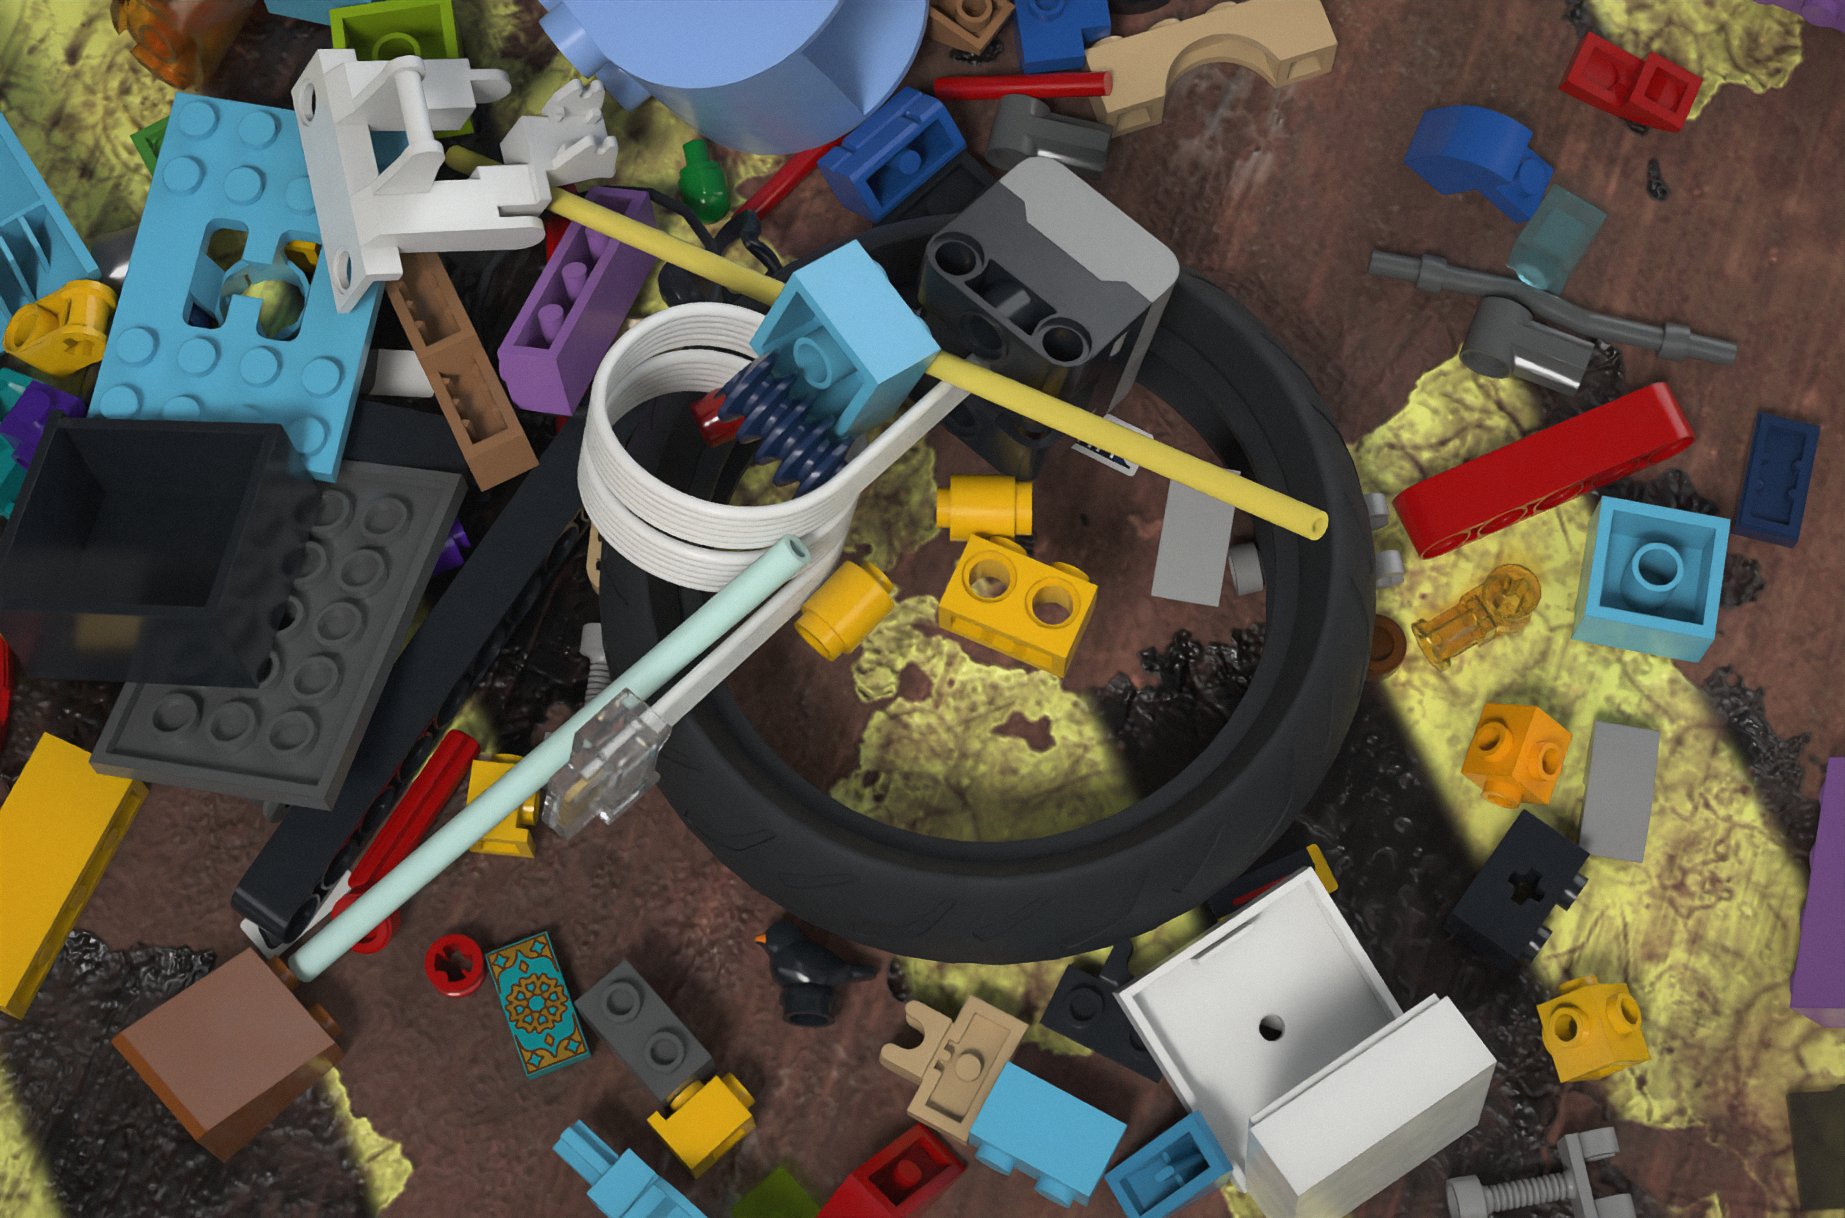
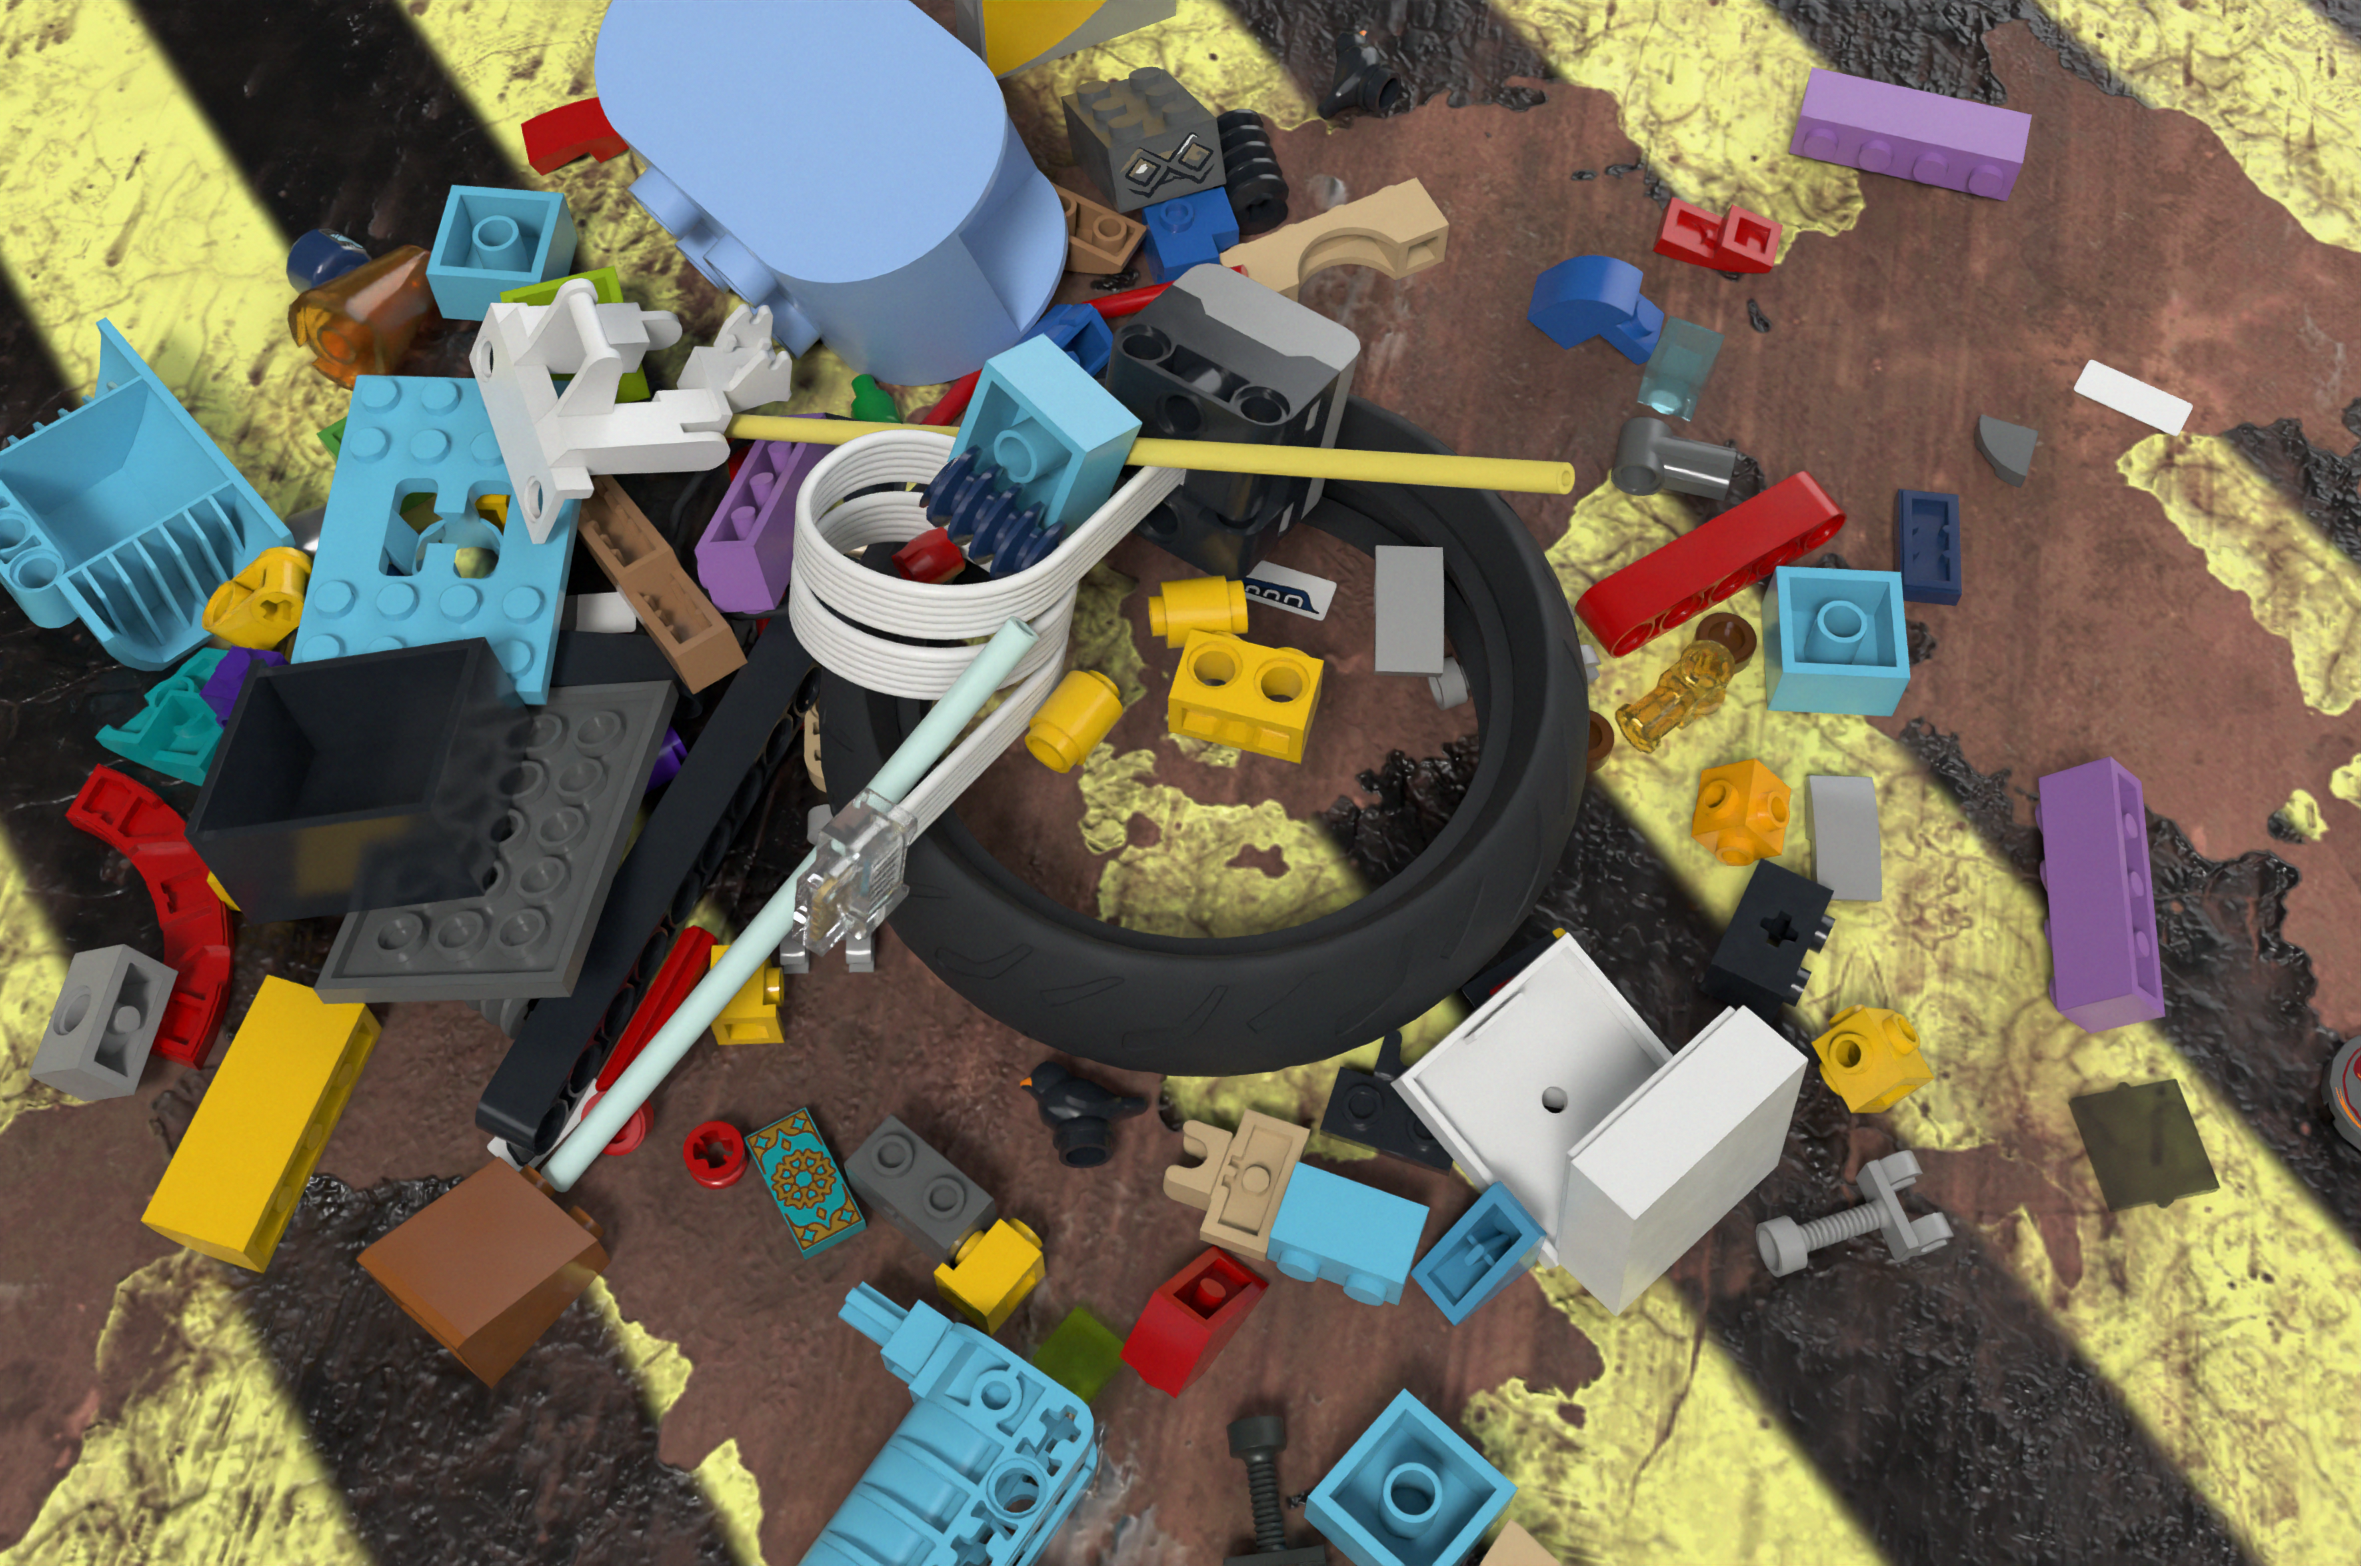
camera: 10 degrees left, 10 degrees down
dark grey bar [1367,249,1737,367] -> none
none -> reddish brown tile [1692,612,1757,676]

